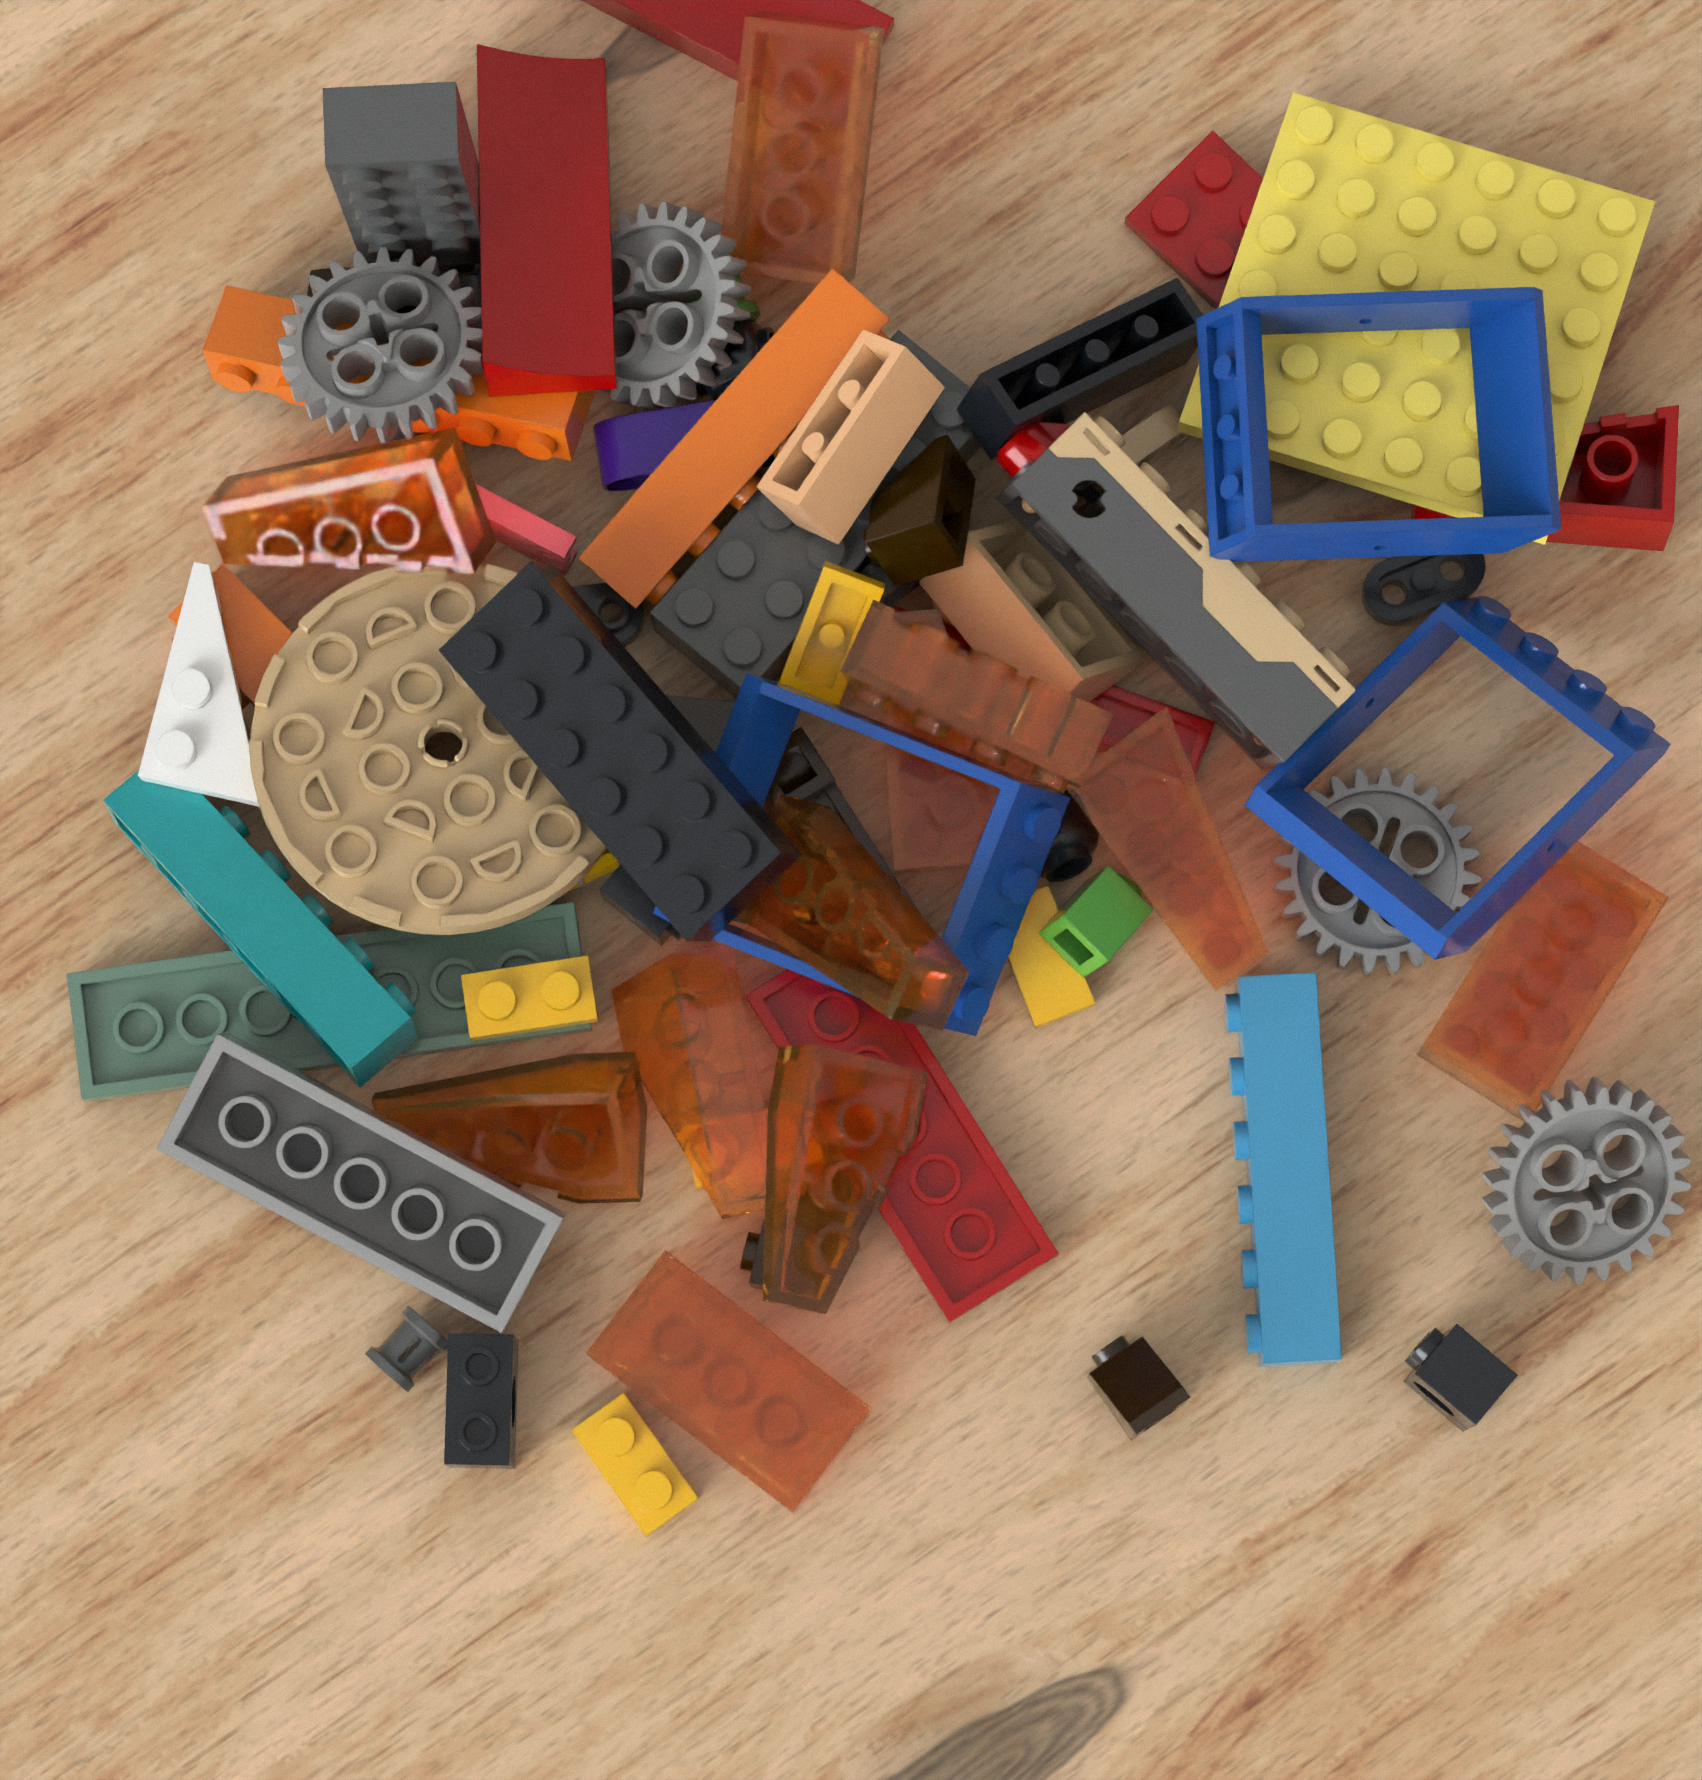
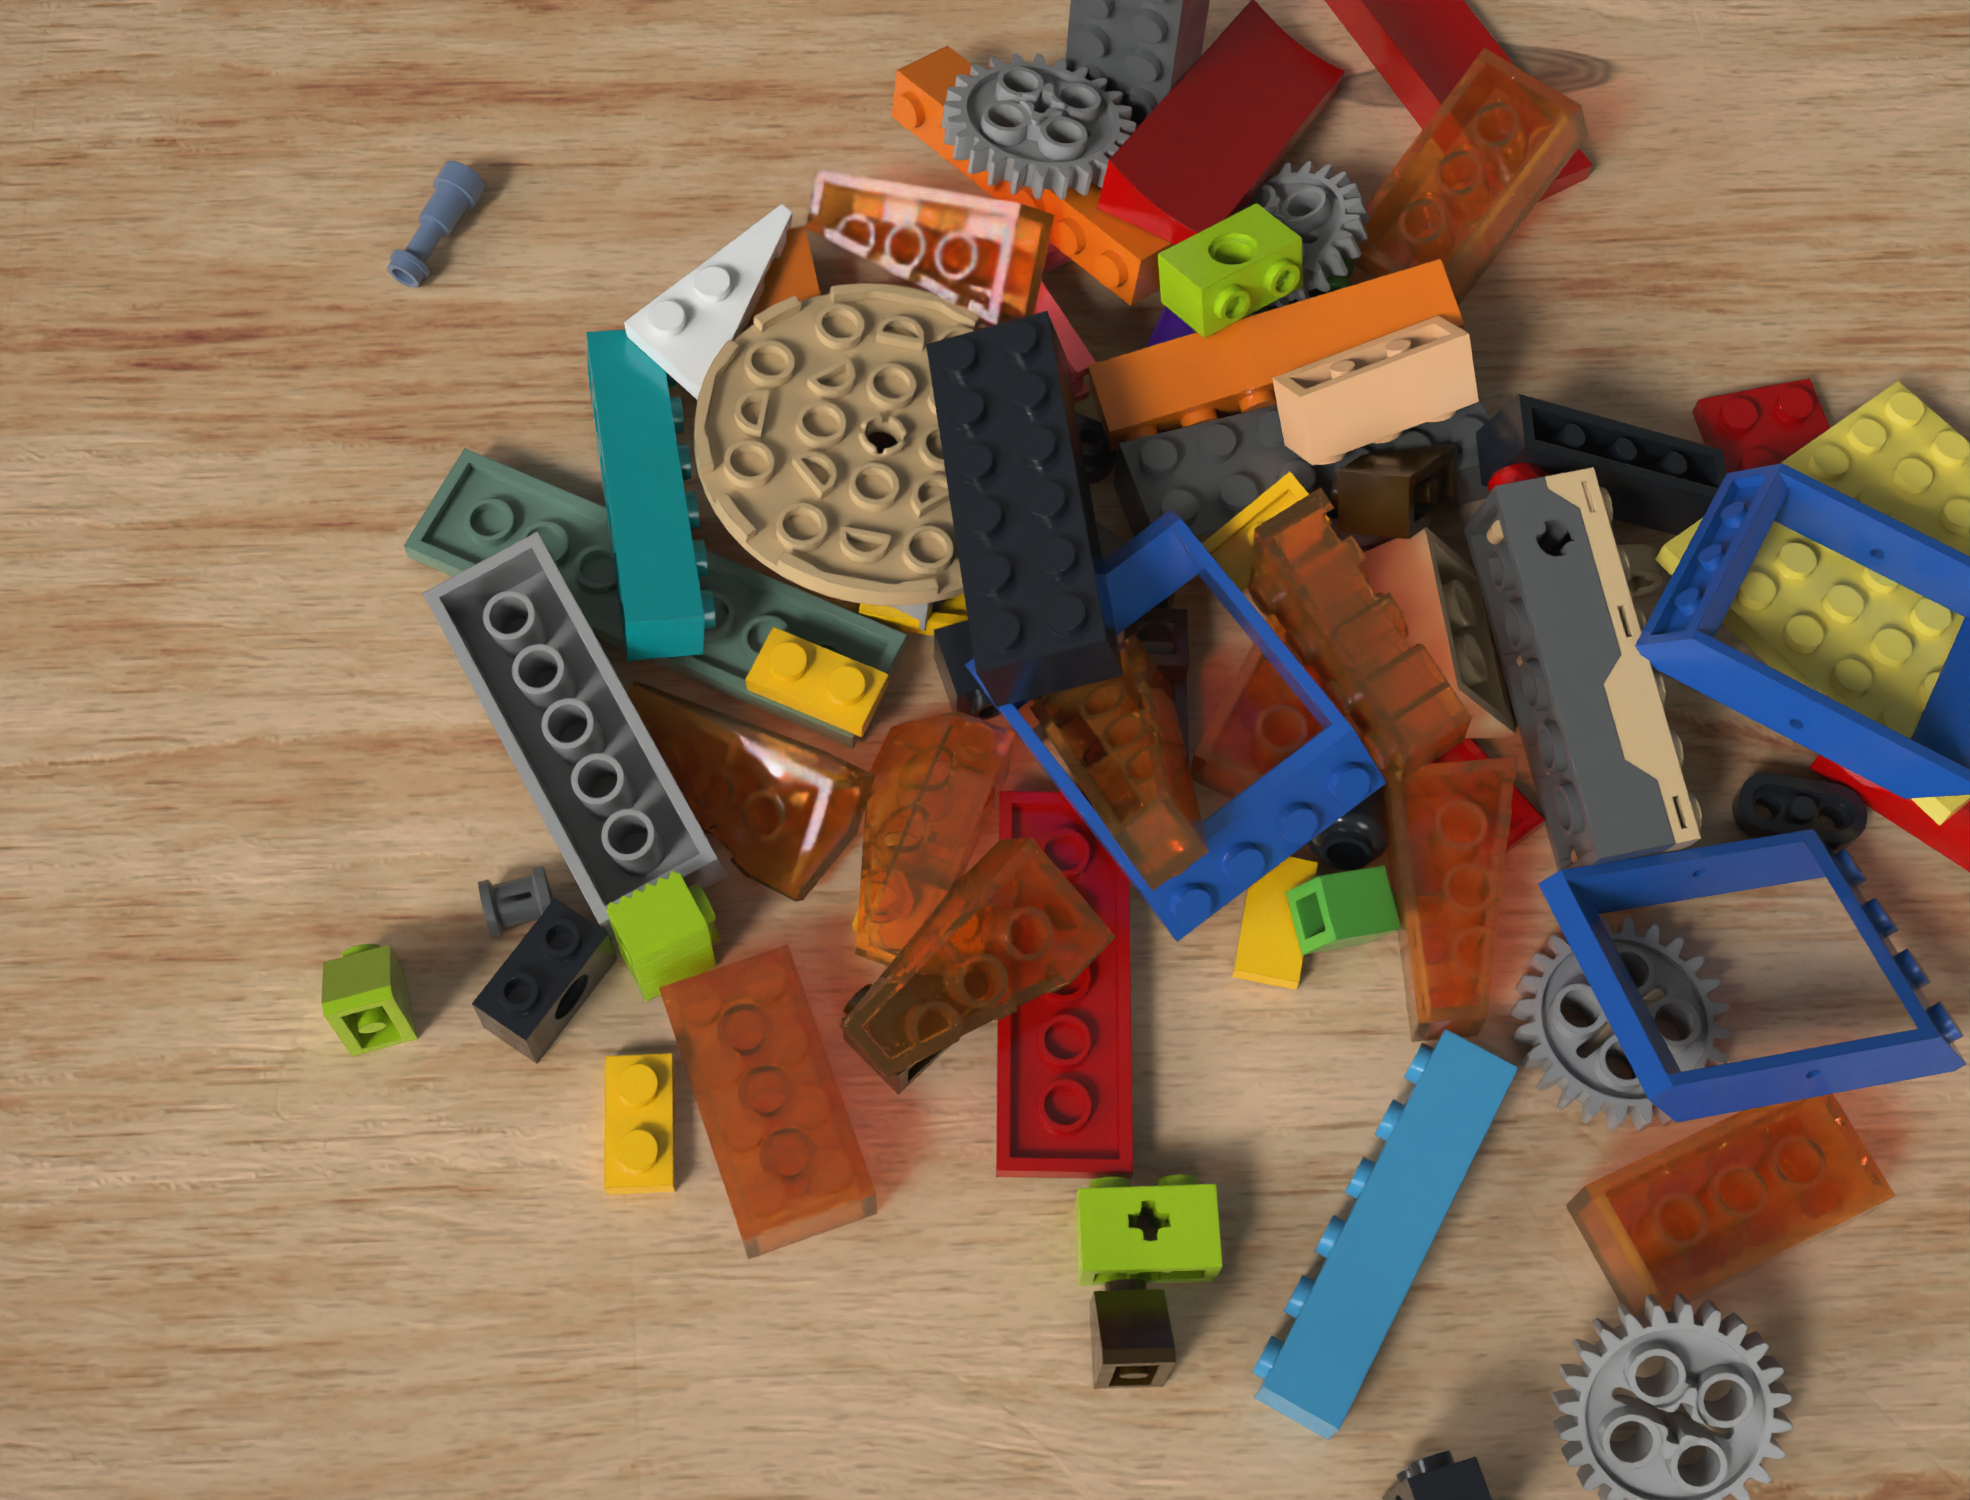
camera: 25 degrees right, 15 degrees down
none -> lime slope [321,944,418,1057]
none -> lime brick [606,871,721,1002]
none -> lime brick [1074,1175,1223,1286]
none -> lime brick [1158,203,1303,339]

